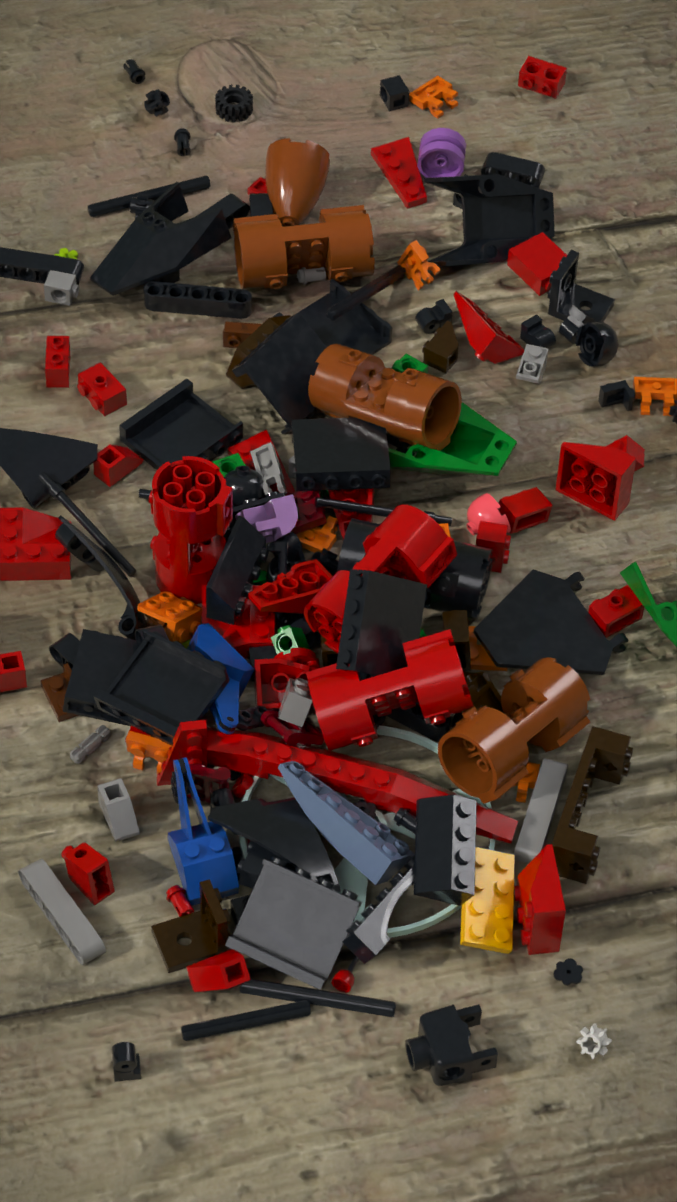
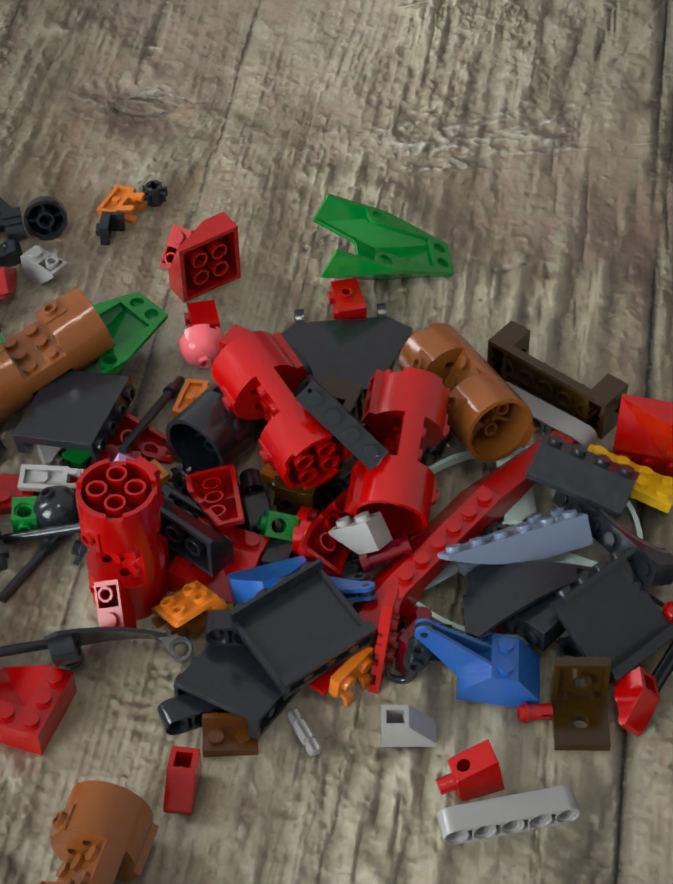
camera: 65 degrees left, 5 degrees down
black pin [394,808,416,834] -> none
none -> red slope [93,579,137,628]

